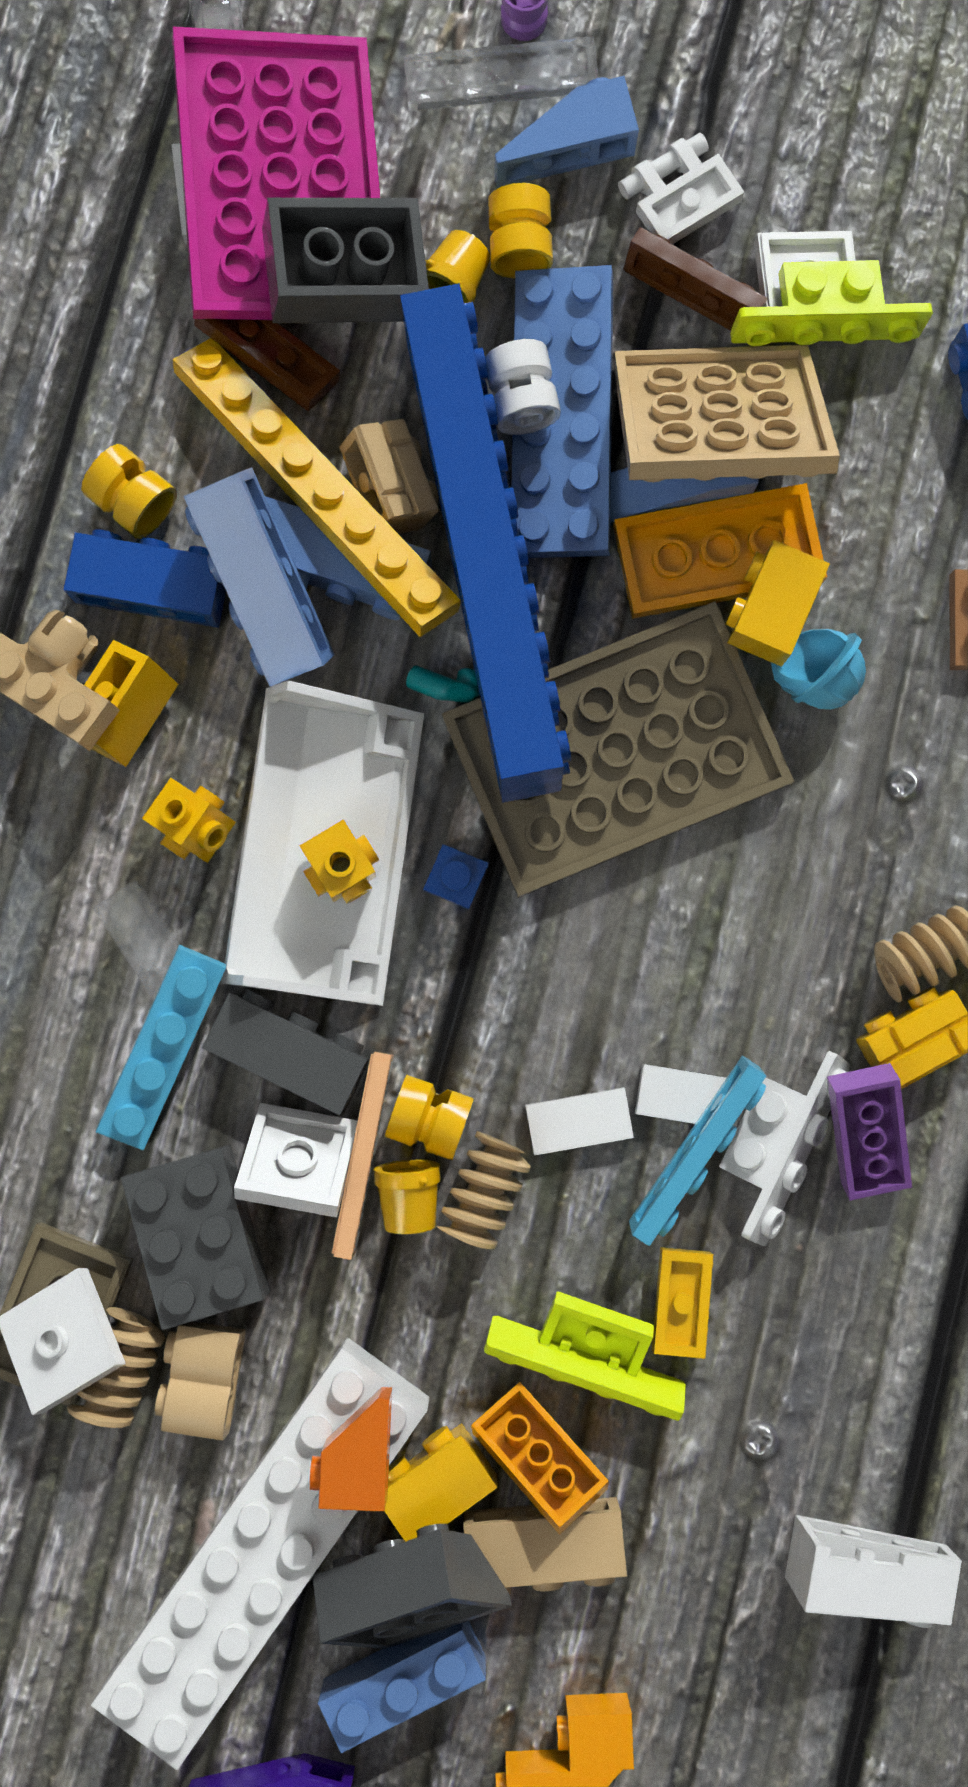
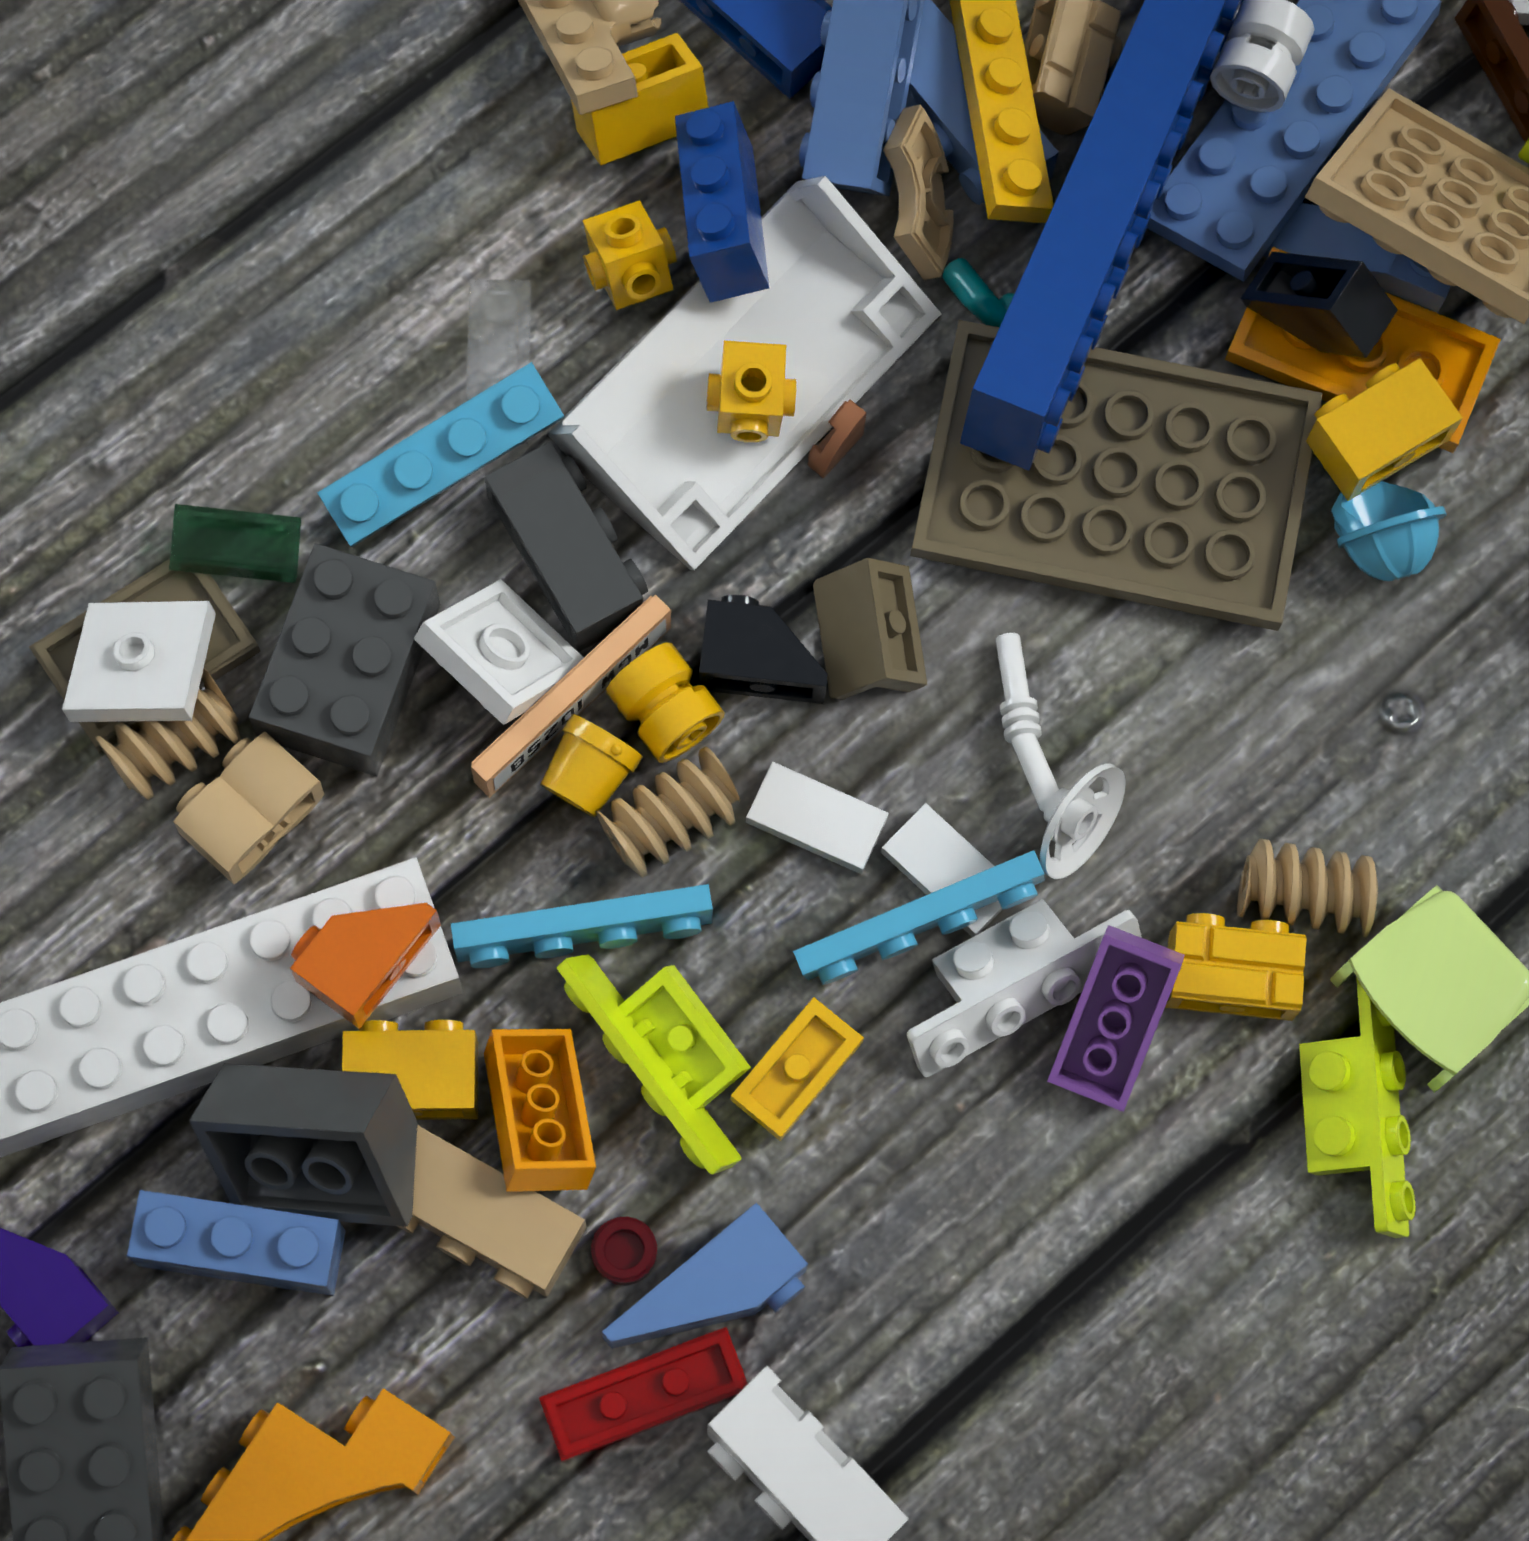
camera: 30 degrees right, 10 degrees down
blue plate [423,844,489,910] -> none
none -> clear green tile [169,504,301,583]
none -> medium azure plate [451,884,713,968]
none -> red tile [539,1326,748,1463]
none -> dark red tile [591,1217,657,1285]
none -> medium blue slope [602,1202,808,1349]
none -> blue brick [675,101,769,303]
none -> black slope [699,595,828,704]
none -> nougat tile [807,400,867,478]
none -> dark tan panel [813,558,928,700]
none -> tan tile [883,104,954,280]
none -> white dish [996,633,1126,879]
none -> black slope [1240,252,1398,358]

